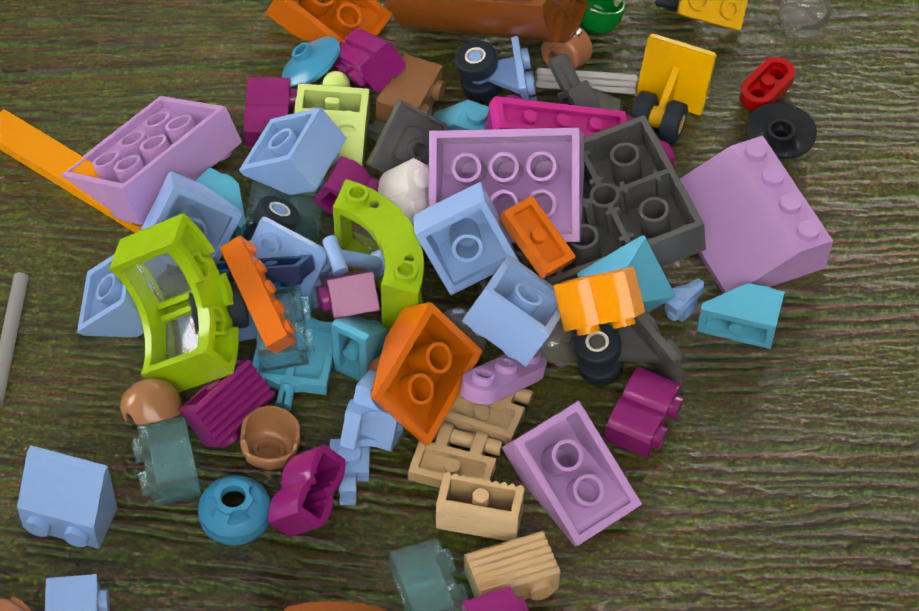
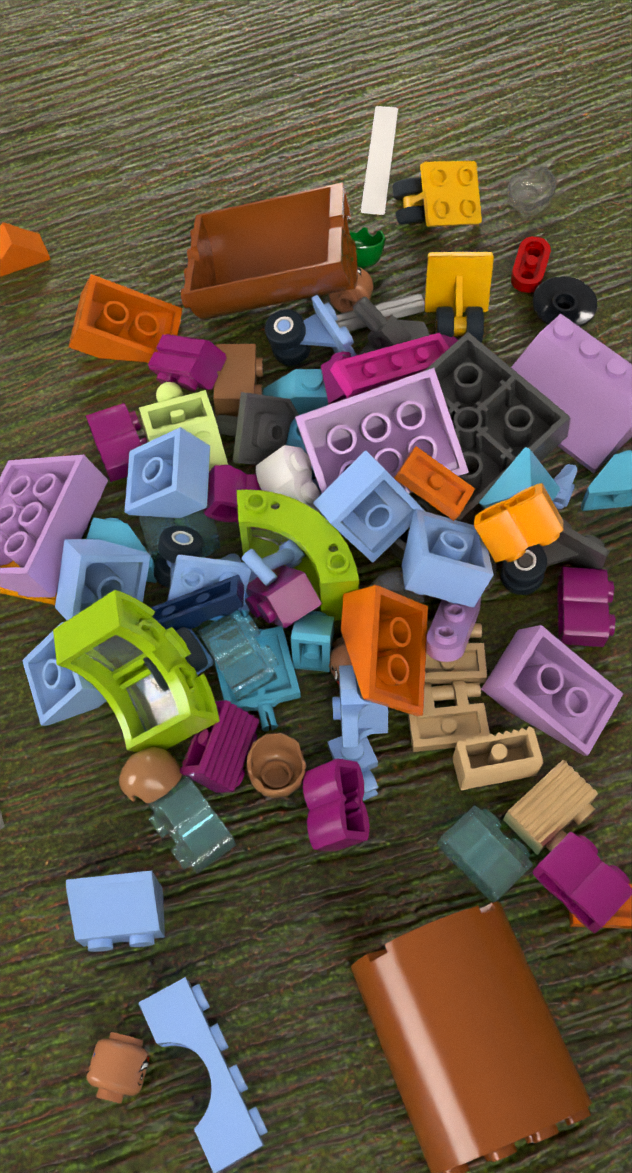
camera: 20 degrees left, 10 degrees up
dark azure piece [198,475,271,545] -> none
orange piece [220,235,297,354] -> none
dark azure dish [281,36,341,89] -> none

